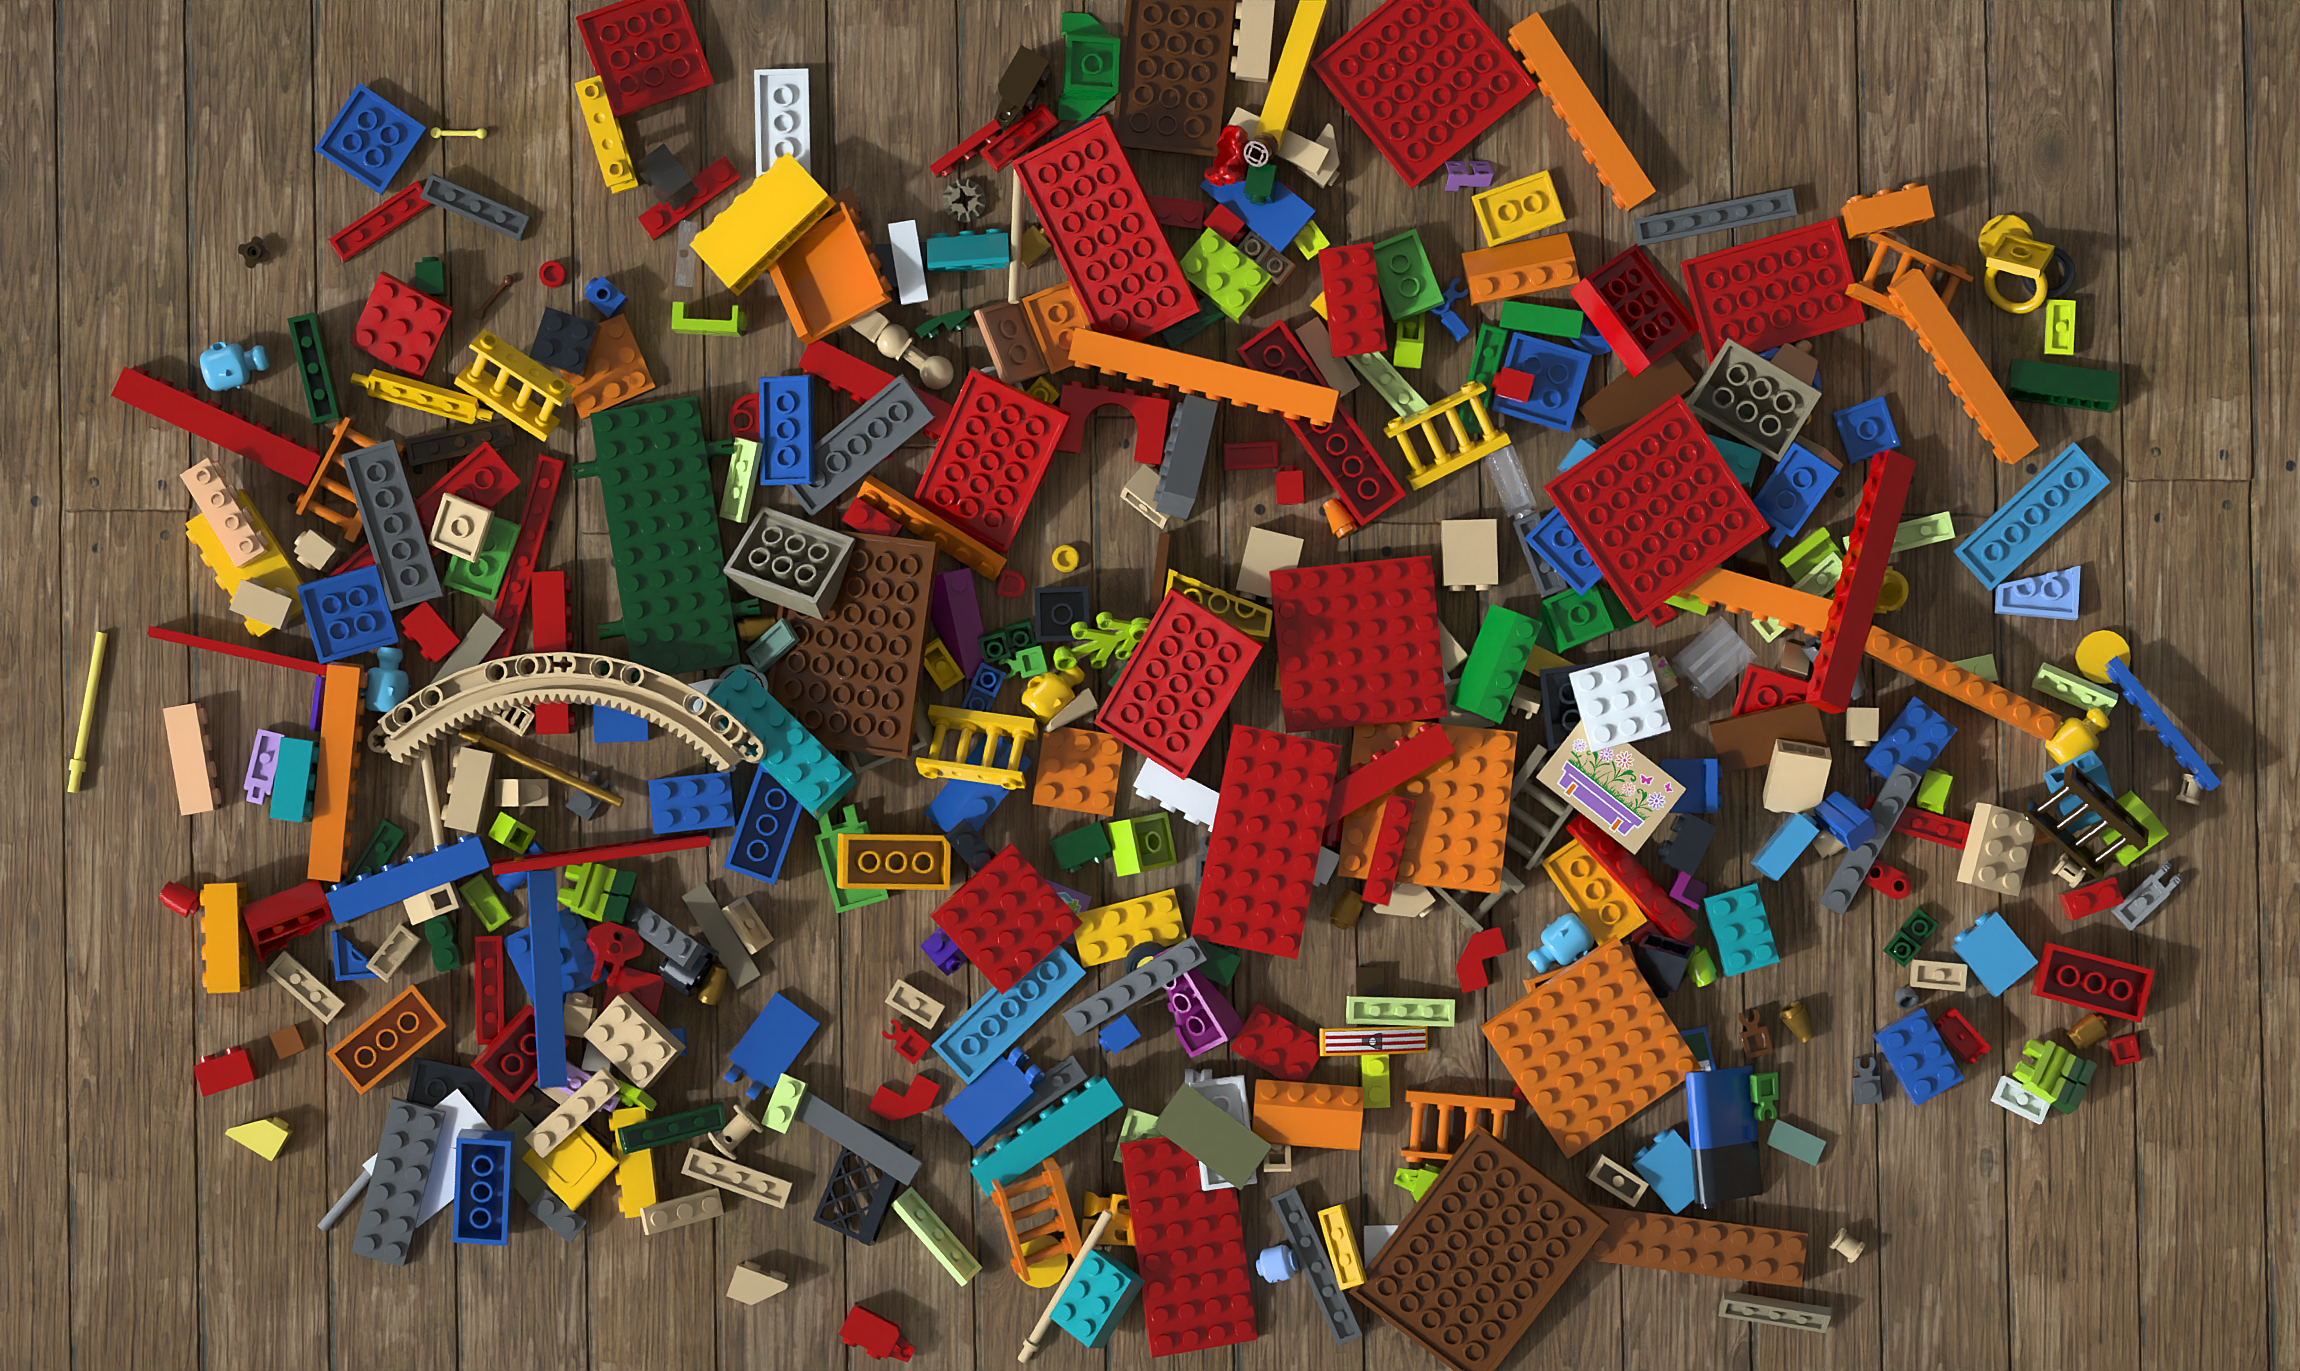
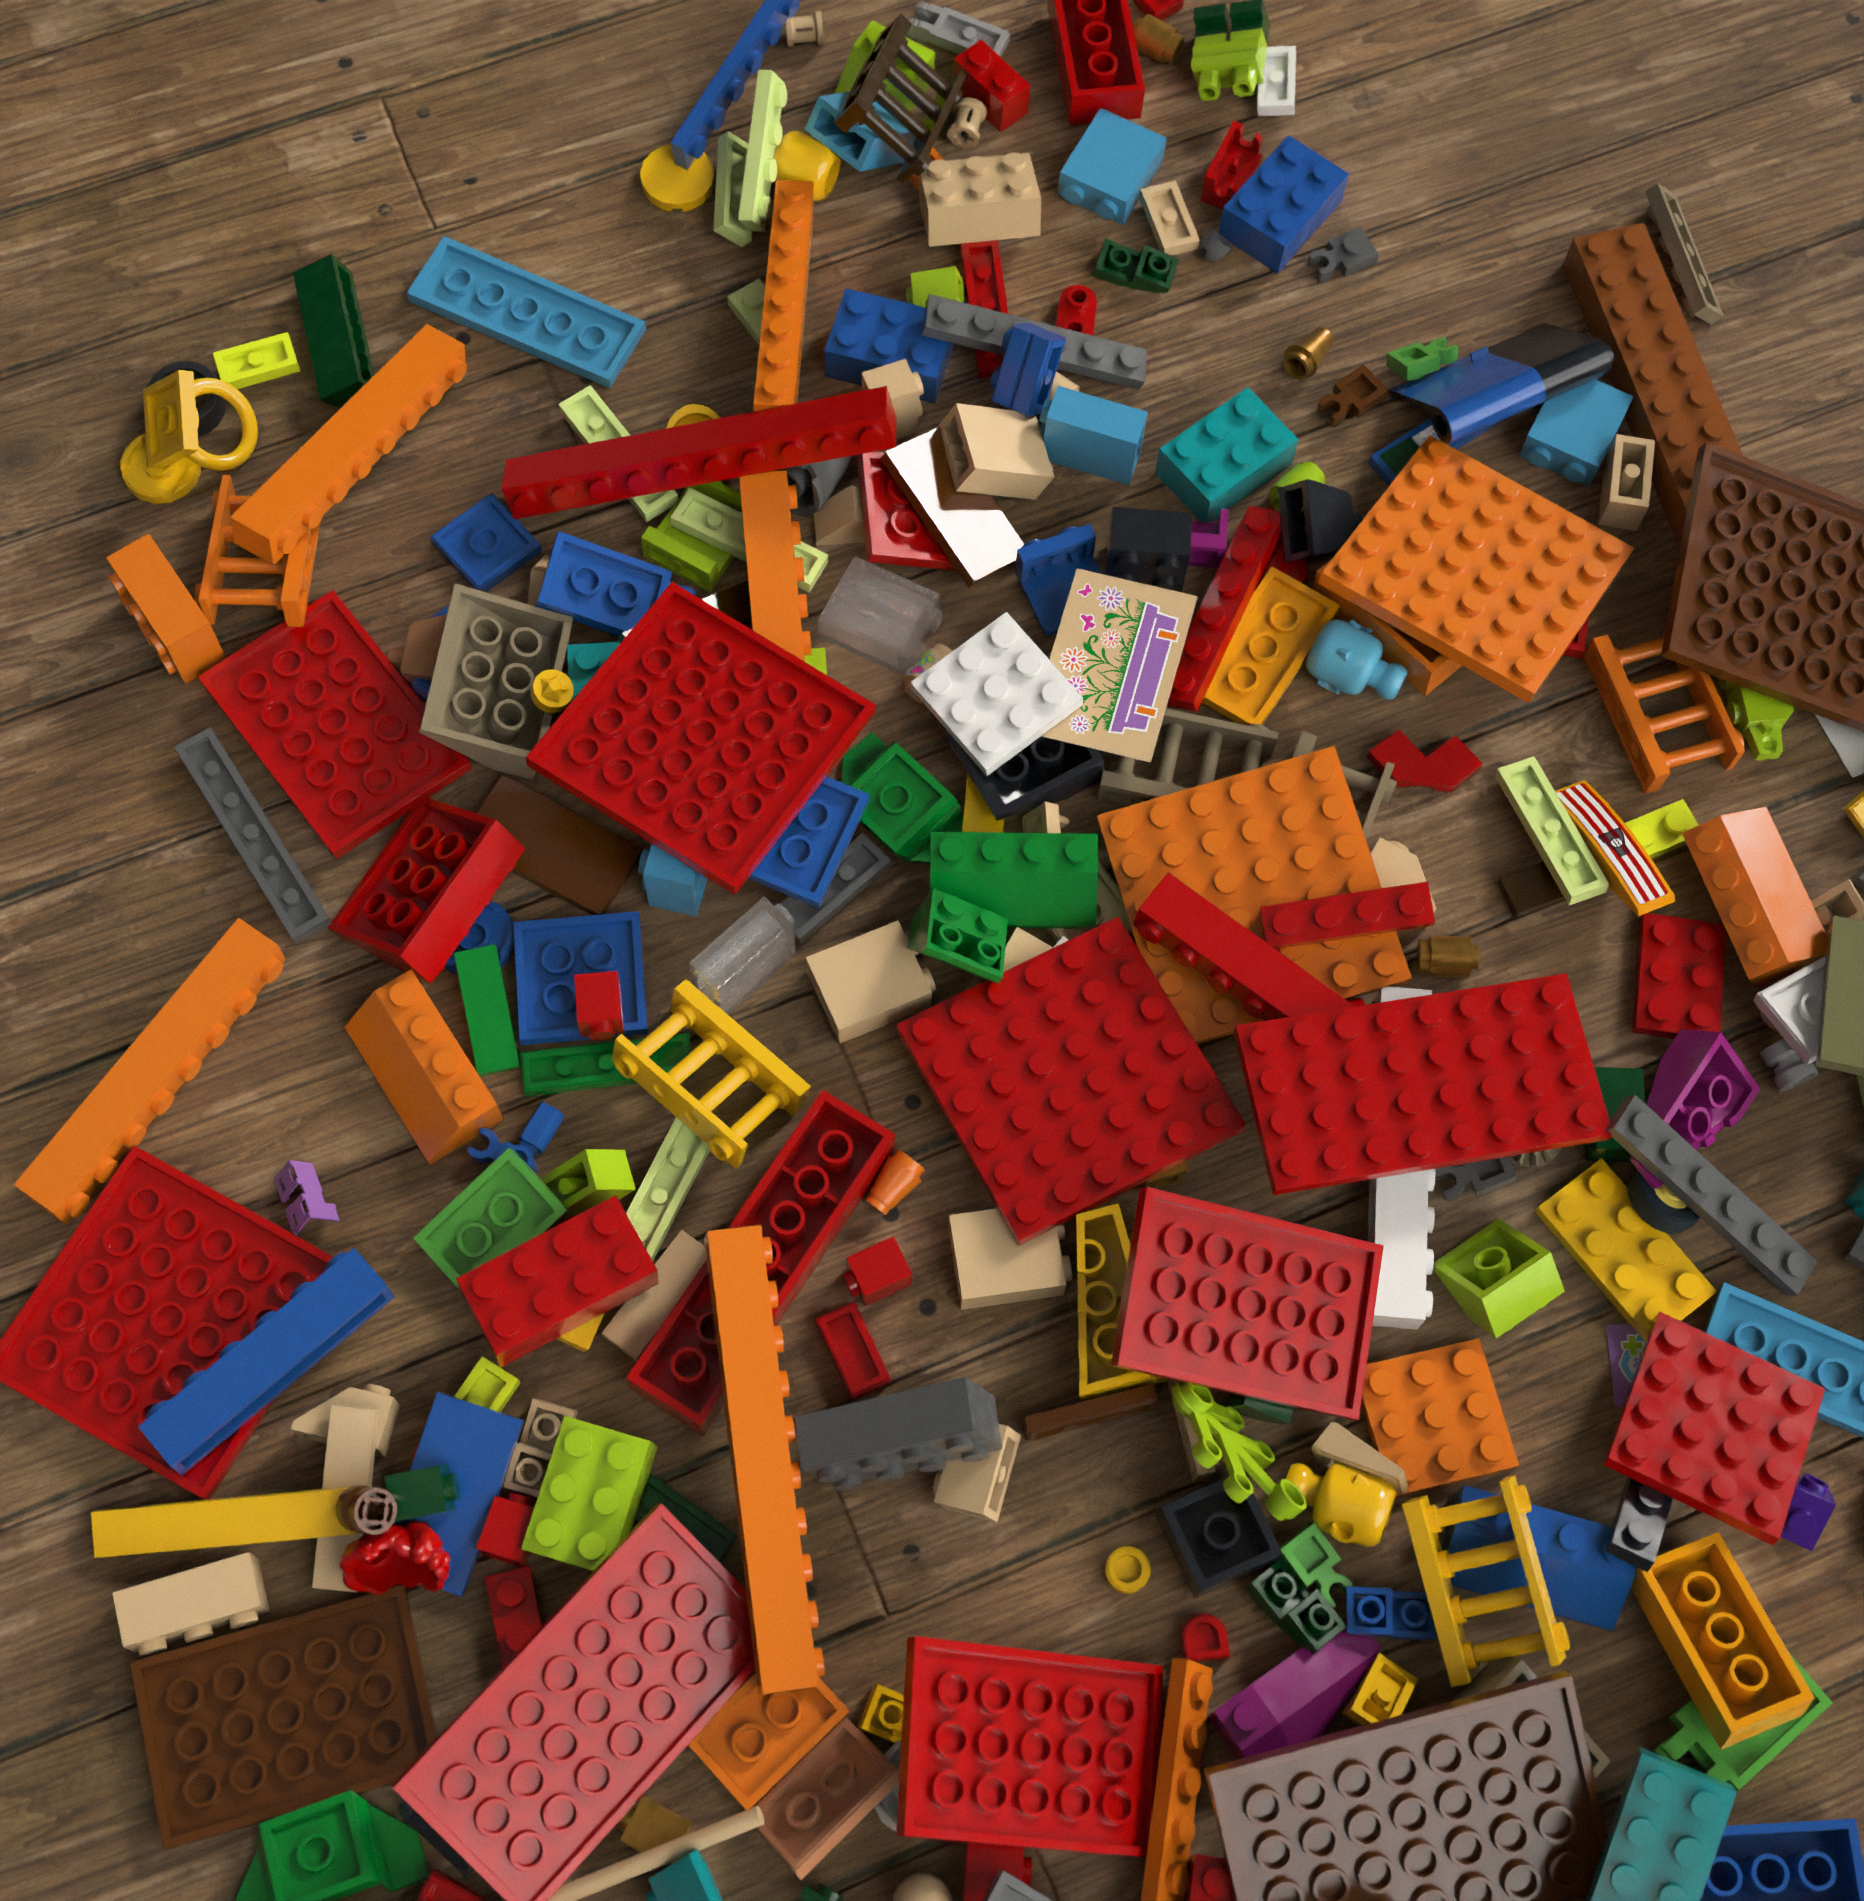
camera: 115 degrees left, 20 degrees down
dark green brick [1049,821,1112,874] -> none
red arch [1054,381,1170,466] -> none
blue brick [1098,1013,1141,1055] -> none
yellow tile [1471,170,1566,248] -> none
sand green tile [1765,1119,1826,1166] -> none
tan bush [1829,1228,1865,1263] -> none
light blue wing [1995,566,2081,620] -> none
none -> blue brick [138,1248,395,1476]
none -> yellow tile [530,669,574,713]
none -> yellowish green plate [738,70,787,232]
none -> green slope [907,888,1008,983]

